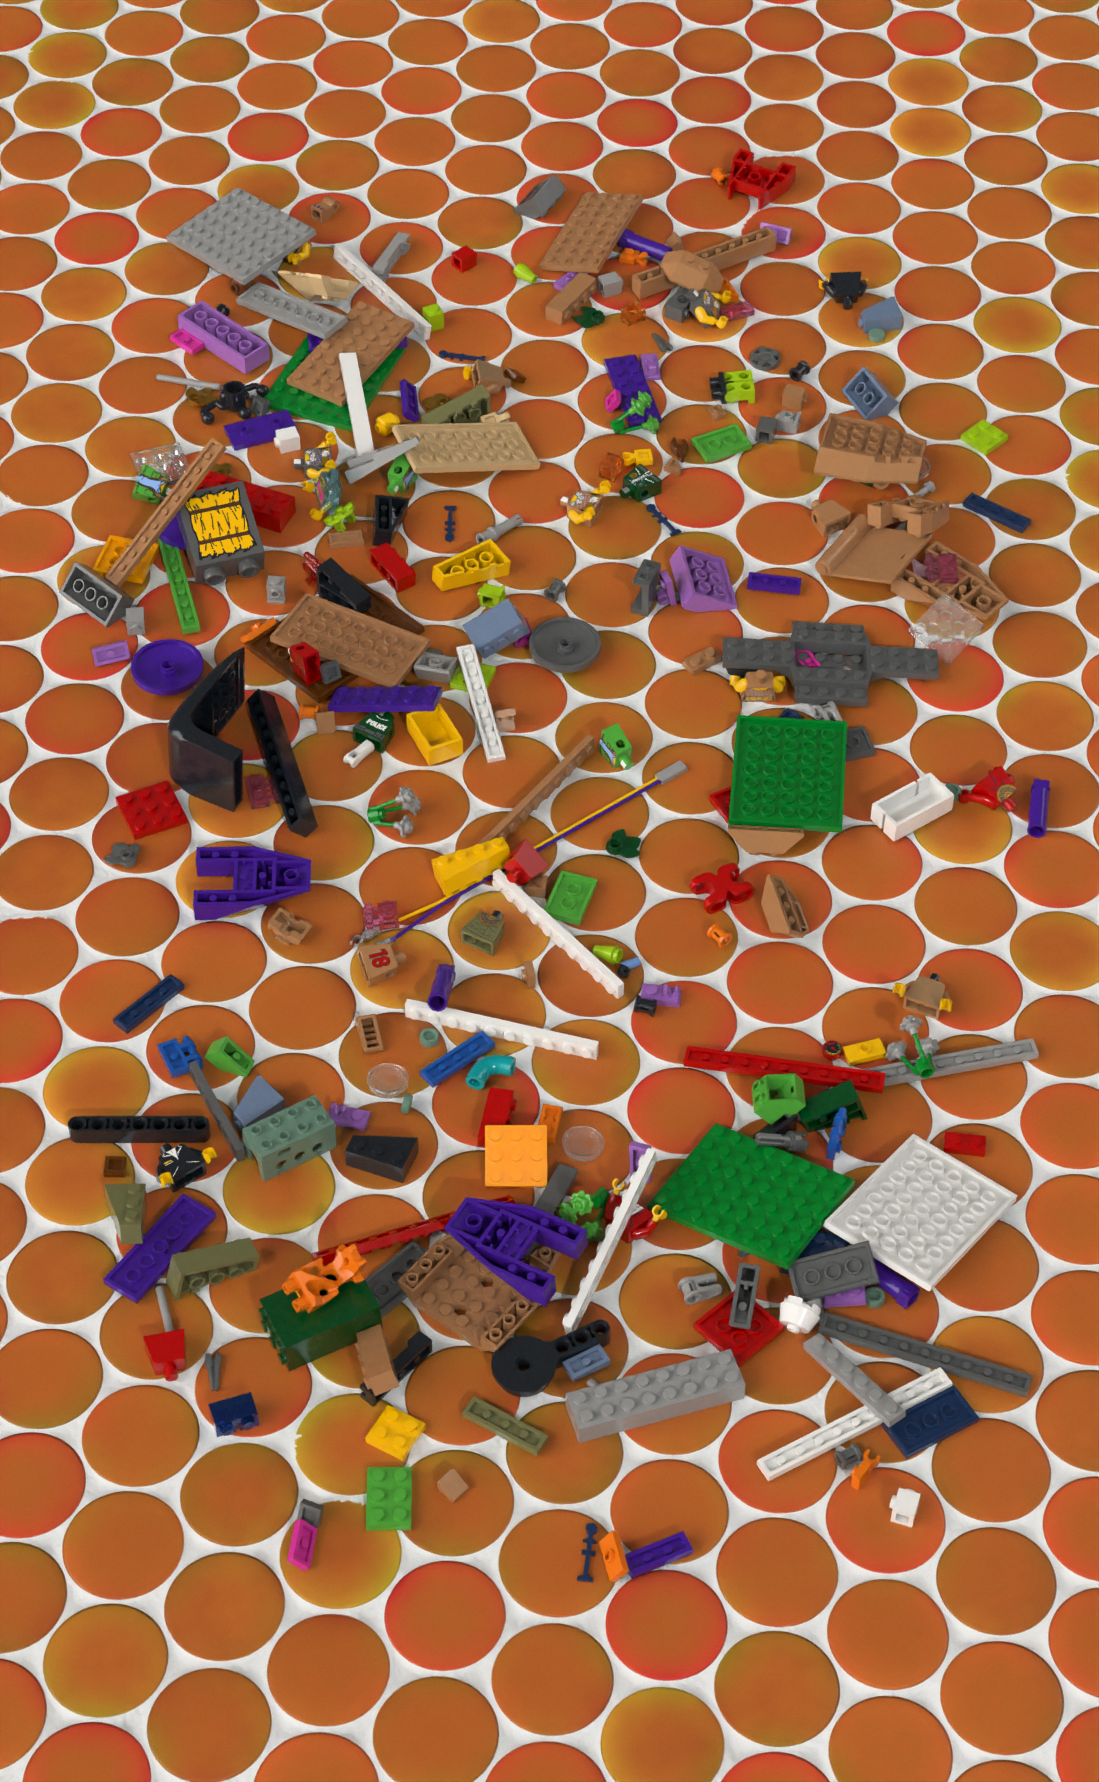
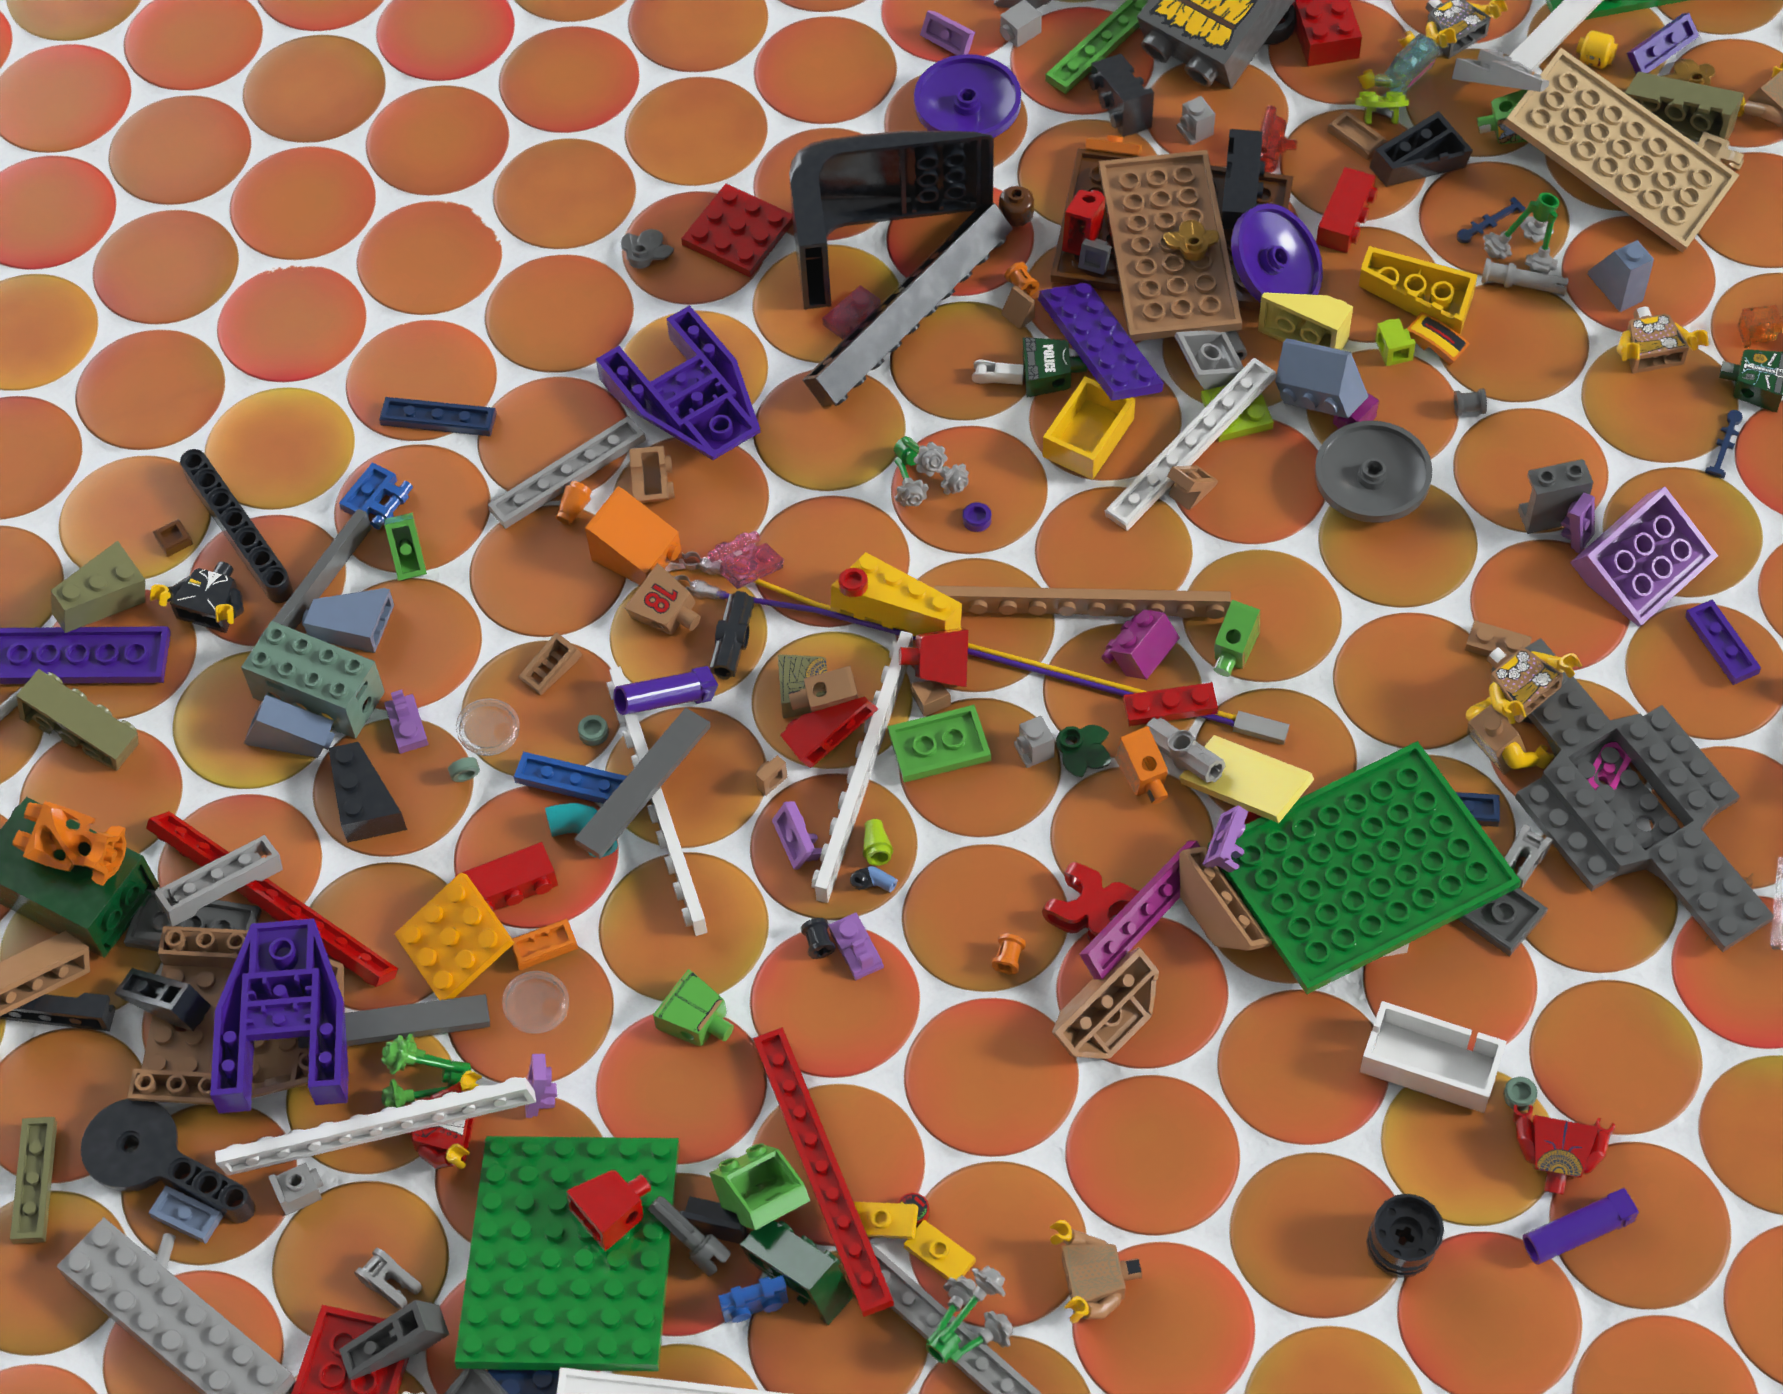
camera: 60 degrees right, 10 degrees up
none -> black slope [114,968,212,1031]
none -> light grey piece [154,835,283,927]
none -> sand blue slope [244,695,335,758]
none -> light grey brick [268,1162,323,1216]
none -> light grey plate [488,416,646,529]
none -> orange cone [556,481,592,525]
none -> red torso [566,1170,651,1251]
none -> dark grey tile [575,707,710,859]
none -> orange slope [585,486,681,586]
none -> bright green torso [653,969,734,1046]
none -> black piece [710,591,755,679]
none -> medium lavender plate [772,801,822,870]
none -> red slope [780,696,878,768]
none -> medium nougat torso [789,666,858,712]
none -> red tile [838,568,868,597]
none -> yellow plate [854,1202,918,1239]
none -> dark purple tile [963,502,992,532]
none -> reddish brown head [999,186,1034,227]
none -> light grey brick [1014,716,1055,768]
none -> magenta plate [1080,840,1200,979]
none -> black wedge [1088,54,1154,137]
none -> magenta brick [1101,609,1180,680]
none -> orange torso [1115,726,1168,804]
none -> red plate [1123,682,1218,727]
none -> light grey piece [1146,718,1226,783]
none -> pearl gold plate [1163,220,1219,261]
none -> light yellow tile [1179,735,1314,823]
none -> medium lavender plate [1203,805,1248,873]
none -> dark purple dish [1231,203,1323,303]
none -> light yellow slope [1258,293,1353,350]
none -> black wheel [1366,1194,1444,1278]
none -> slope [1407,312,1470,366]
none -> light grey plant [1483,192,1560,274]
none -> torso [1487,647,1582,724]
none -> sand blue slope [1588,240,1654,312]

